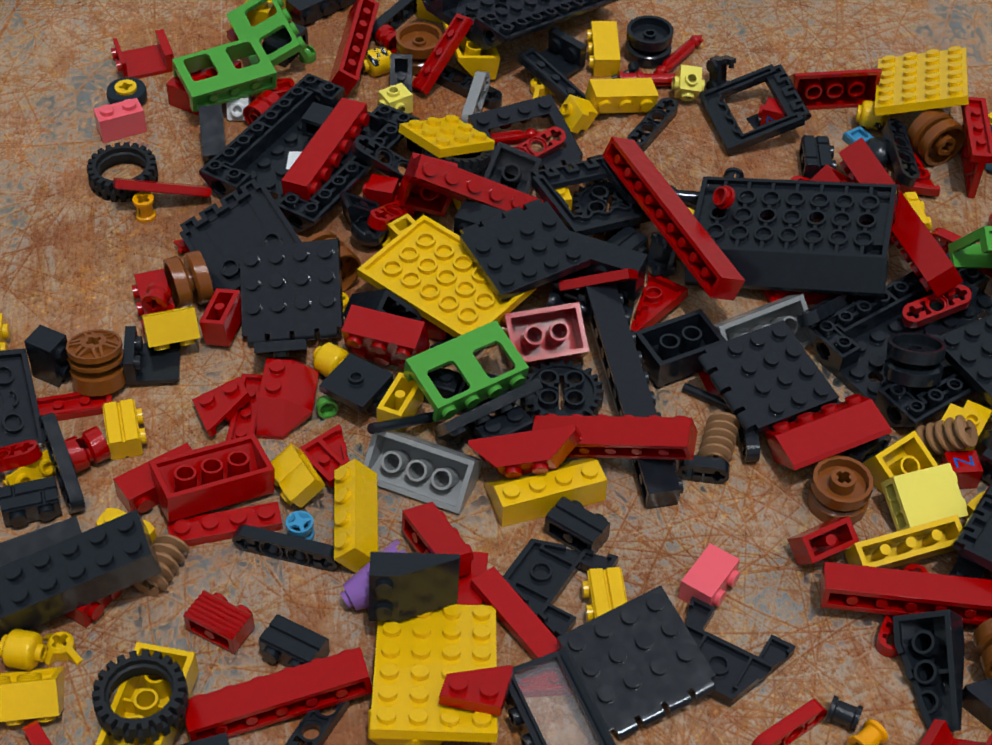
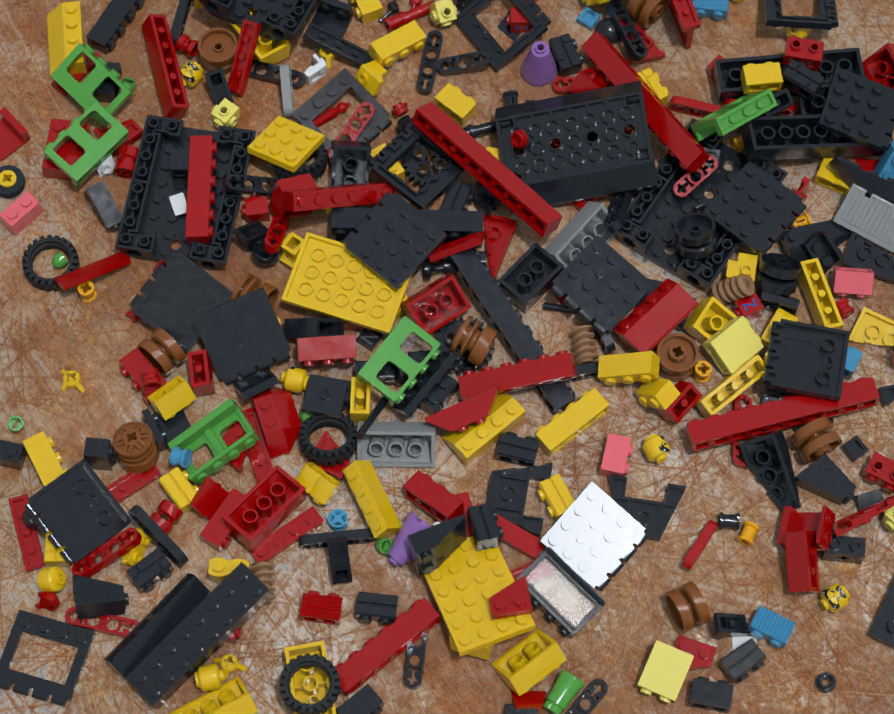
camera: 20 degrees left, 20 degrees up
none -> bright green hinge [52,252,69,268]
none -> yellow piece [60,369,86,393]
none -> bright green window [168,398,260,485]
none -> dark azure wheel [169,446,192,468]
none -> red piece [189,476,229,521]
none -> black tyre [299,413,357,466]
none -> white bracket [304,54,327,87]
none -> black brick [327,536,353,584]
none -> bright green hinge [375,537,393,554]
none -> red plate [391,102,409,118]
none -> yellow brick [434,83,477,127]
none -> black beam [437,51,490,76]
none -> dark orange wheel [450,316,498,367]
none -> black brick [467,503,504,551]
none -> medium lavender cone [521,41,557,87]
none -> yellow brick [535,388,610,457]
none -> yellow brick [598,351,660,386]
none -> yellow brick [635,378,680,410]
none -> yellow head [642,433,671,464]
none -> light orange bush [693,360,712,384]

